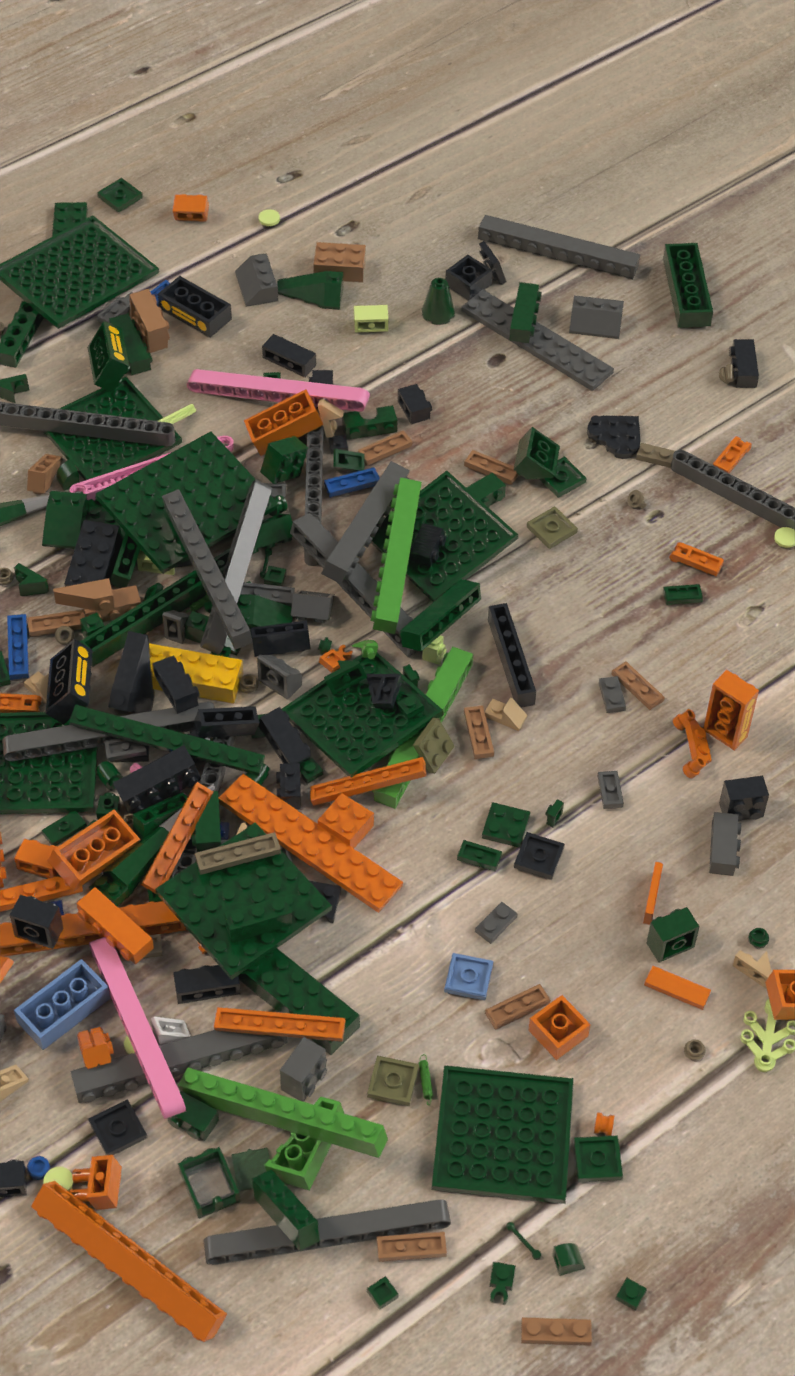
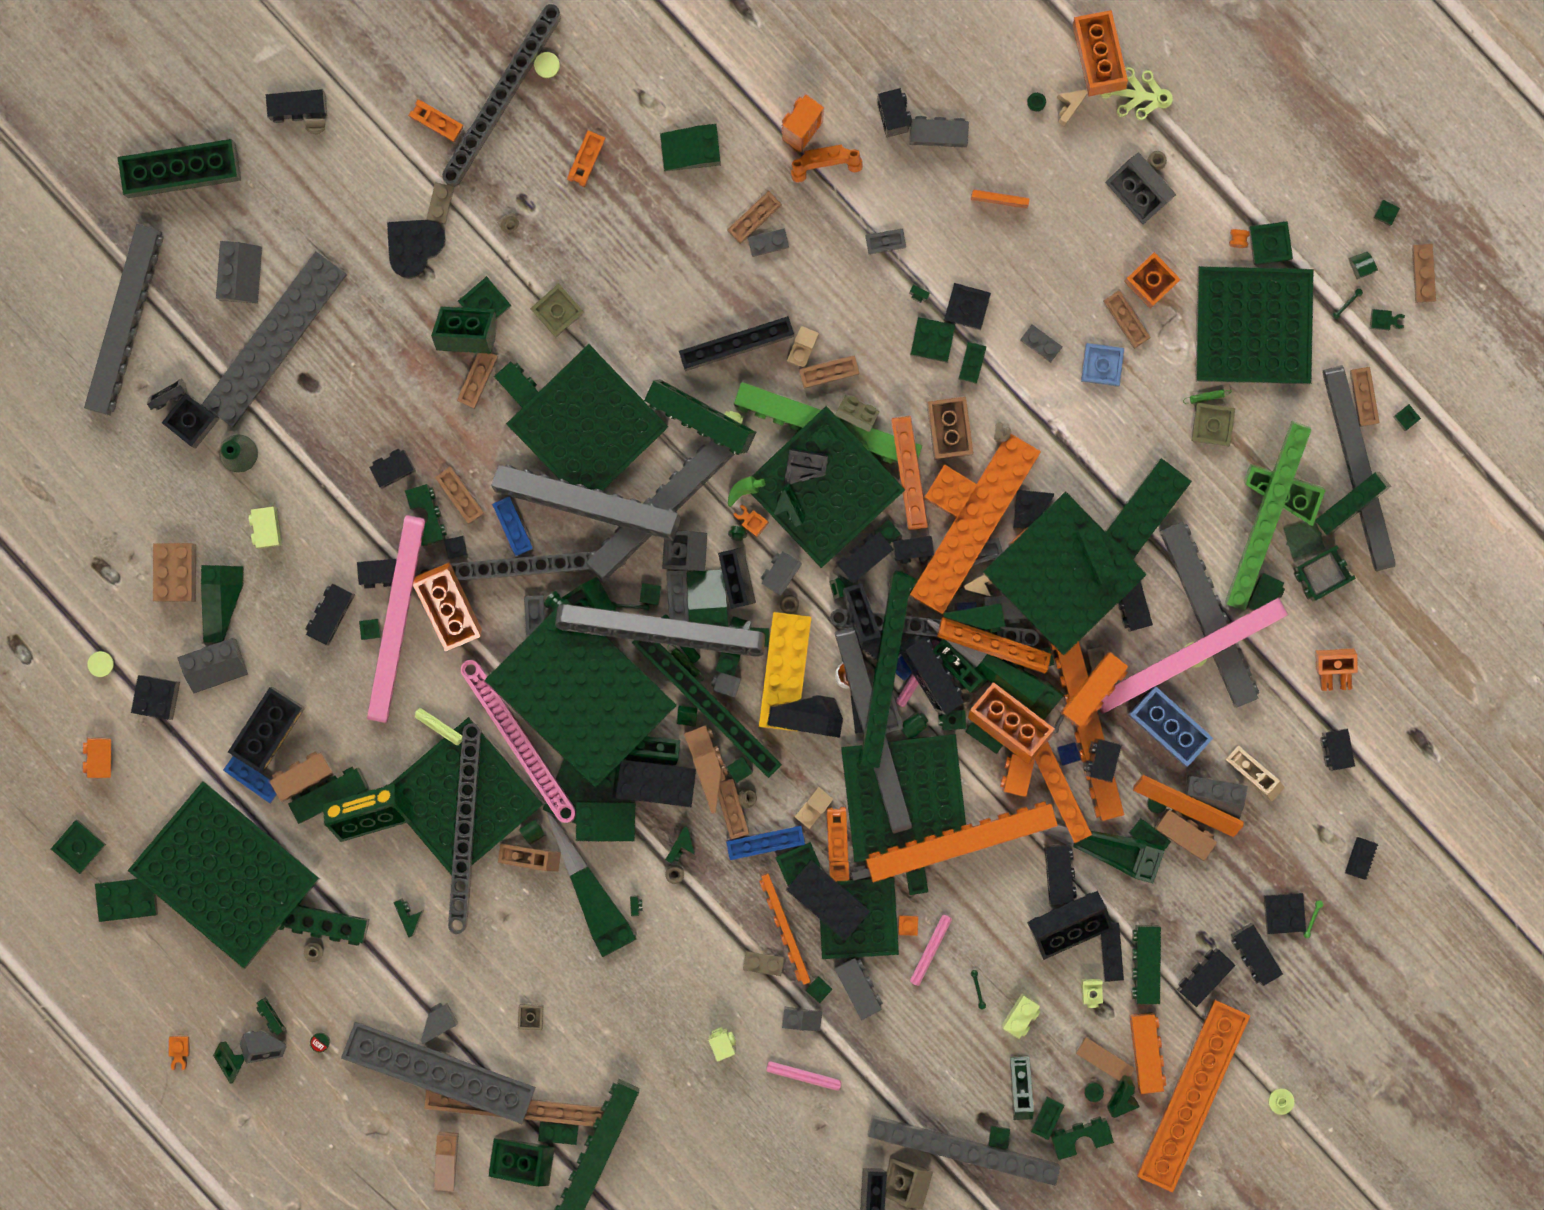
camera: 95 degrees left, 35 degrees up
blue tile [27,1156,50,1180] -> none
orange brick [31,1181,227,1342] -> none
dark green plate [42,811,87,846] -> none
yellowish green piece [43,1167,74,1191] -> none
black brick [45,639,93,725] -> none
orange brick [77,1027,114,1069] -> none
black plate [88,1099,147,1155] -> none
dark grey hinge [97,292,133,323] -> none
white slope [151,1017,191,1046] -> none
black brick [152,655,200,714] -> none
dark grey brick [162,489,253,650] -> none
dark tan plate [195,832,281,875] -> none
orange plate [214,1007,346,1042] -> none
dark green brick [260,436,308,484] -> none
dark grey brick [280,1037,327,1102] -> none
tan slope [317,399,344,438] -> none
dark green slope [333,449,365,472] -> none
bright green brick [370,477,422,634] -> none
dark green plate [403,664,420,688] -> none
black brick [410,523,446,567] -> none
dark green brick [509,282,542,343] -> none
orange tile [644,966,711,1010] -> none
dark green brick [646,907,700,963] -> none
dark green plate [663,584,703,605] -> none
none -> black brick [131,675,180,720]
none -> dark green slope [660,124,721,172]
none -> medium nougat brick [927,397,974,460]
none -> dark tan plate [994,422,1011,442]
none -> dark grey slope [1105,152,1176,225]

